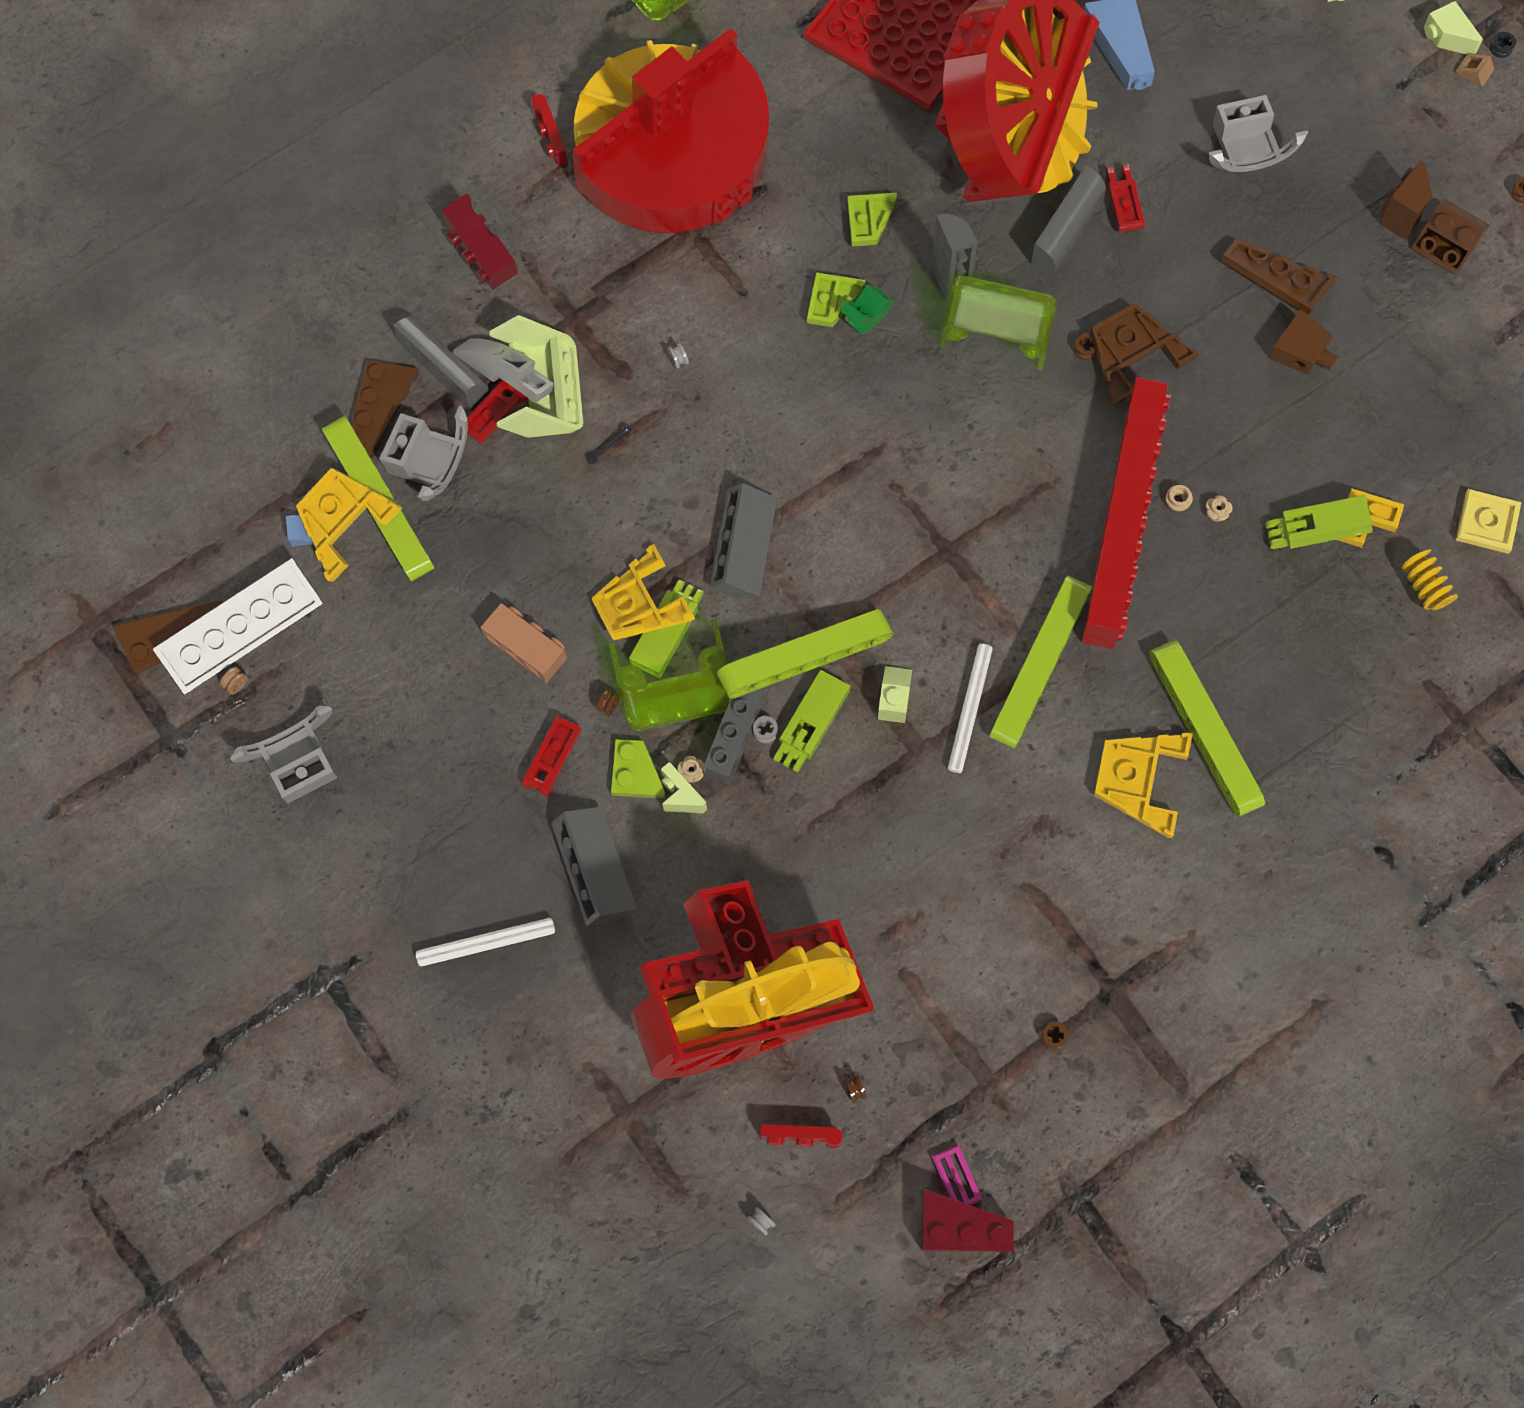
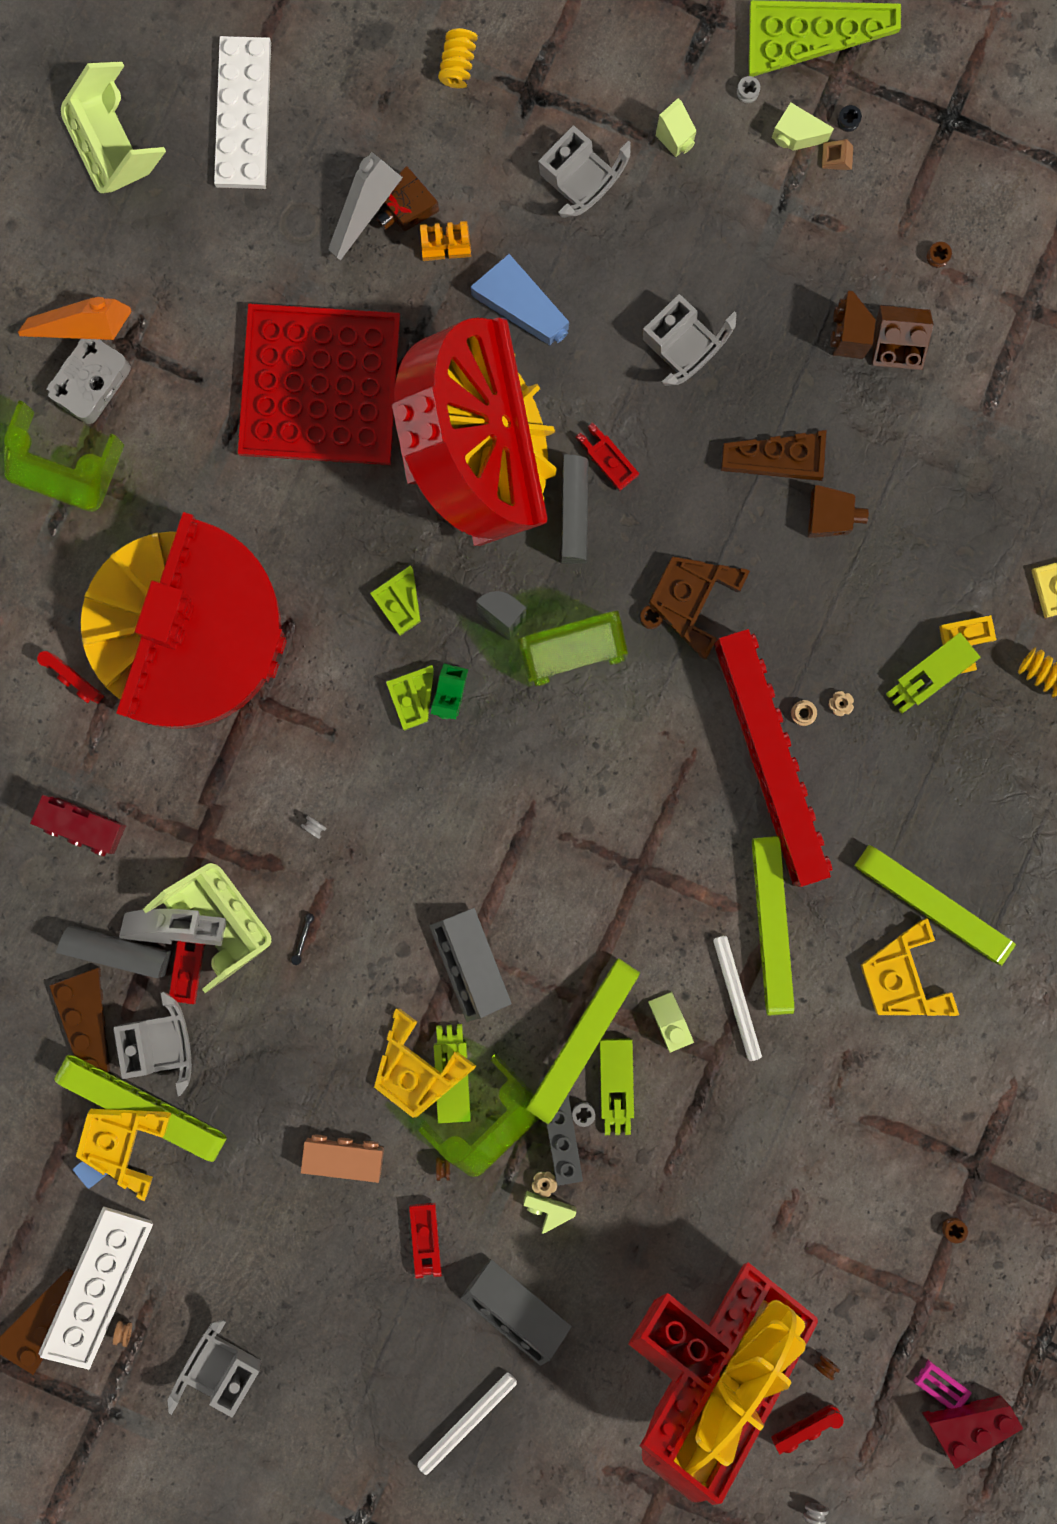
camera: 40 degrees left, 15 degrees up
lime wing [611,739,665,798] -> none

